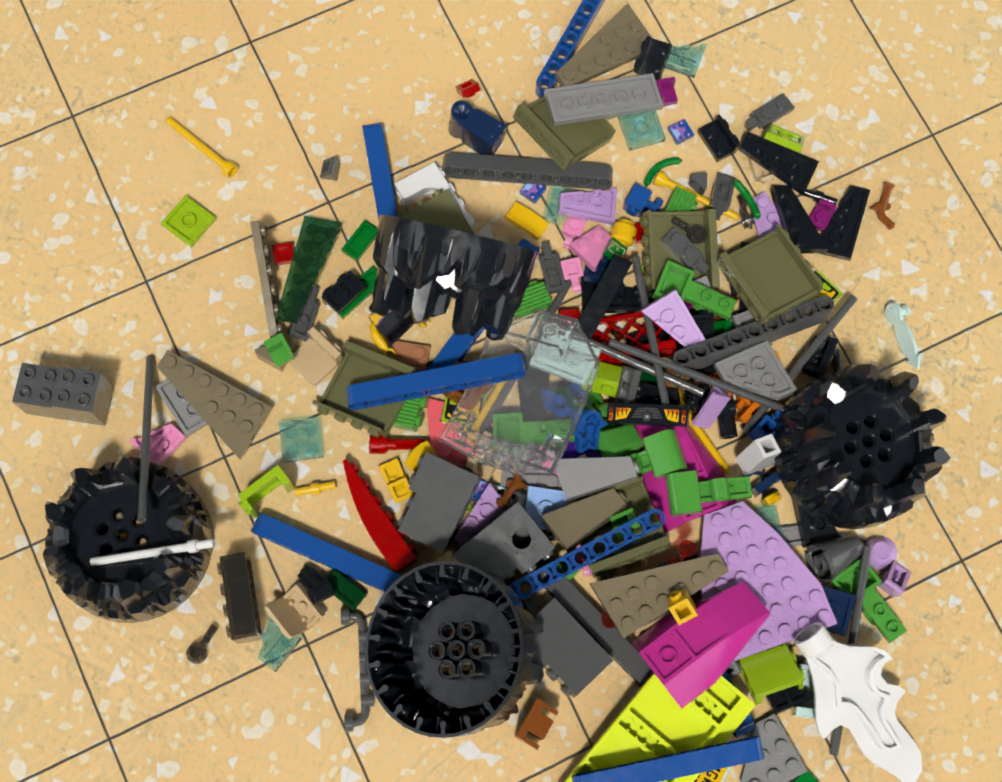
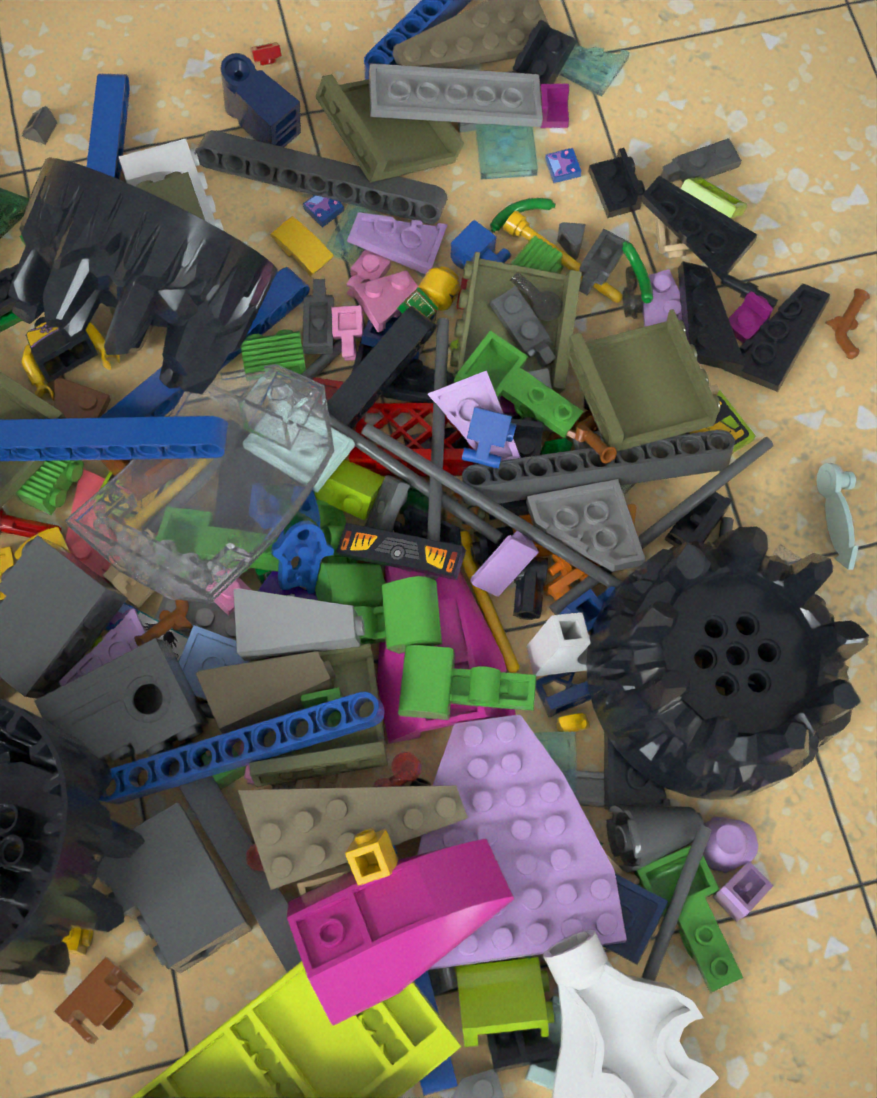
camera: 15 degrees right, 5 degrees down
none -> brick [462,407,517,469]
none -> dark orange piece [566,416,617,464]

